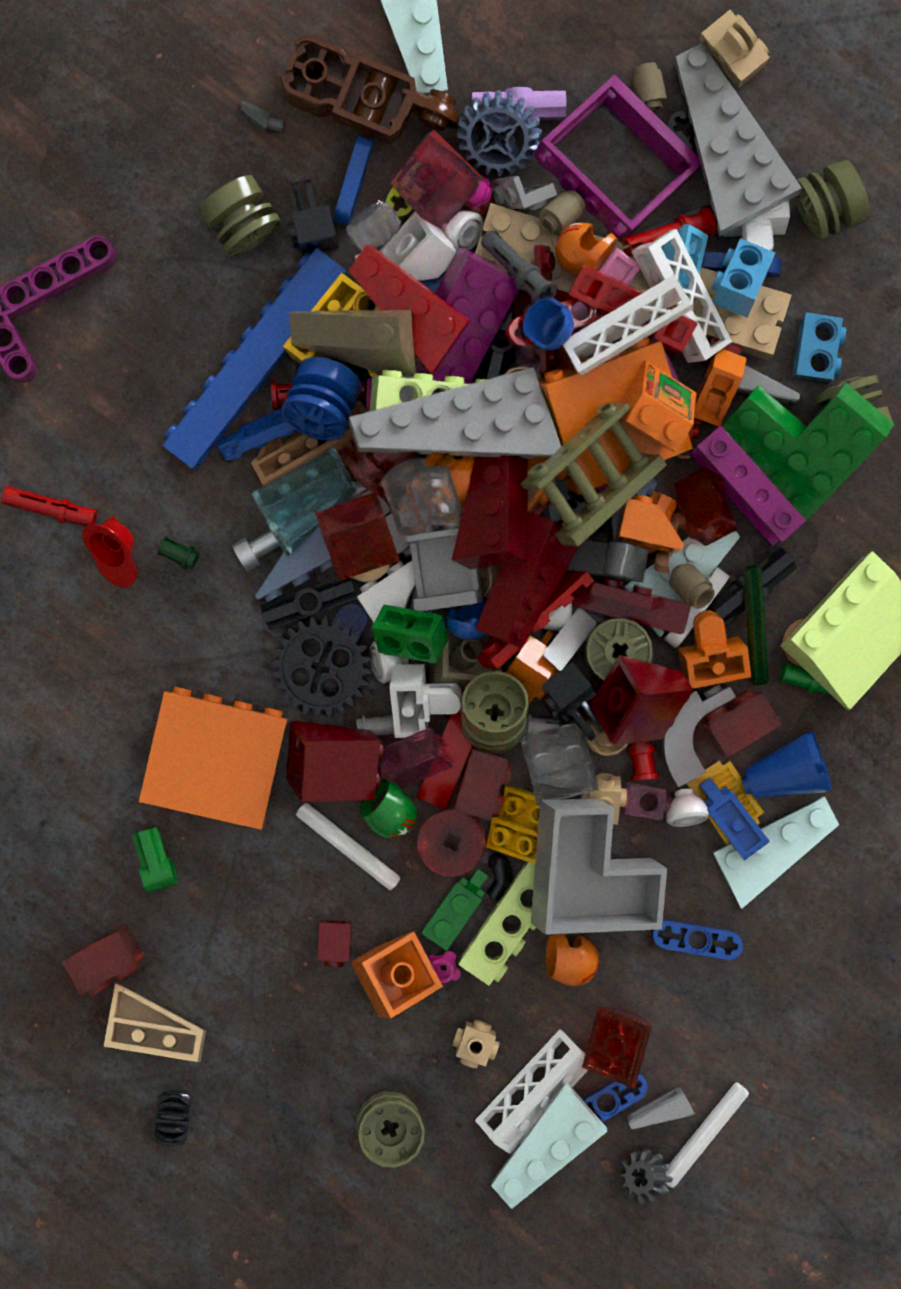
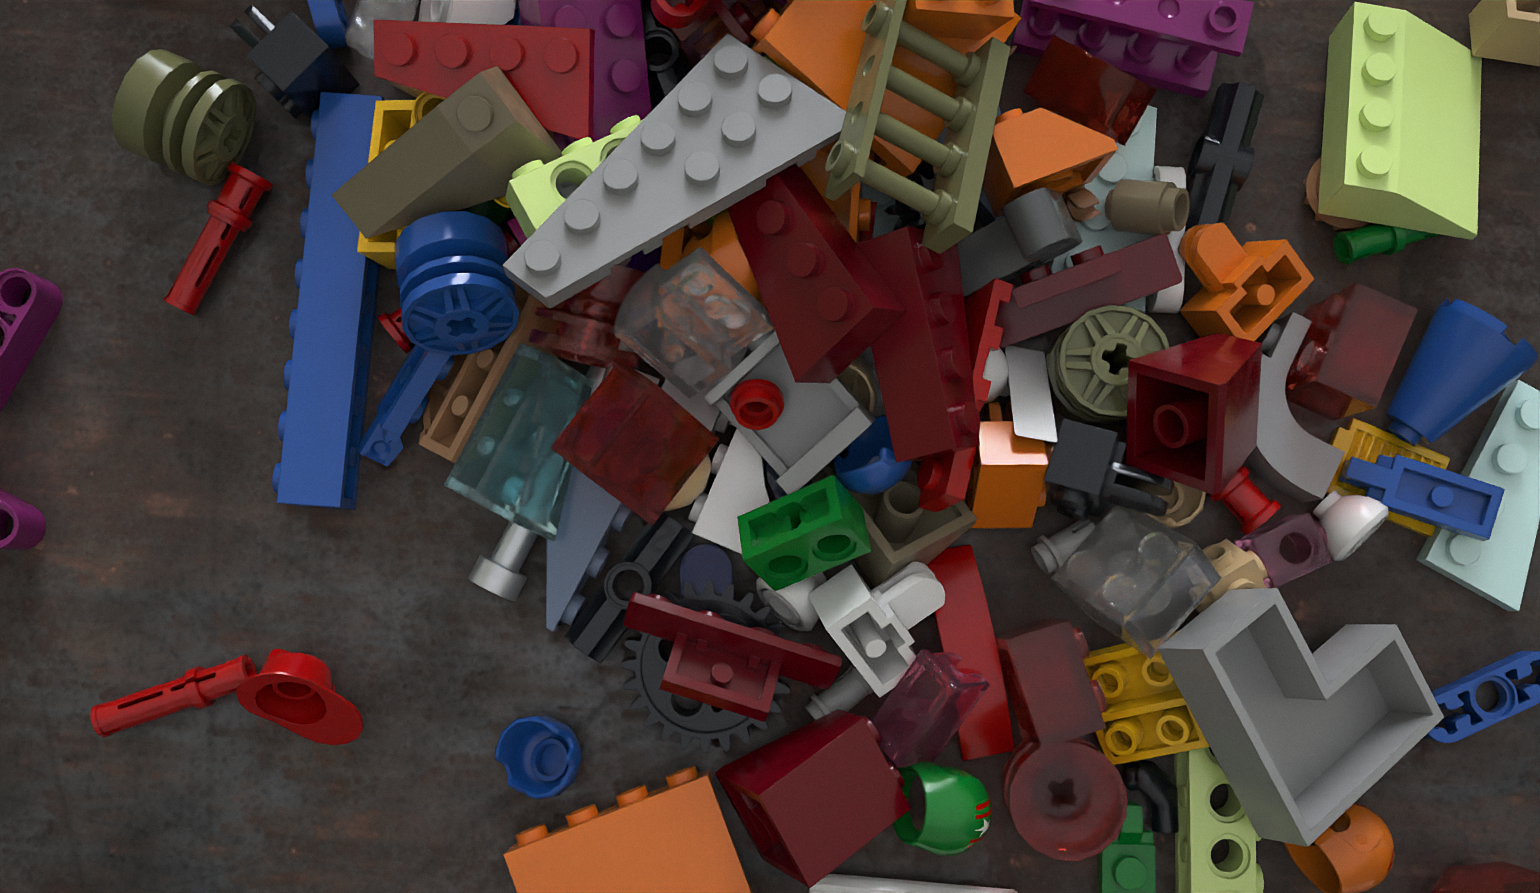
camera: 30 degrees left, 5 degrees down
dark green pin [157,536,200,569] -> none
olive wheel [461,671,529,753] -> none
dark green axle [743,565,769,686] -> none
none -> red pin [163,162,274,316]
none -> blue hair [495,716,581,800]
none -> dark red bracket [623,592,842,722]
none -> red plate [730,379,784,430]

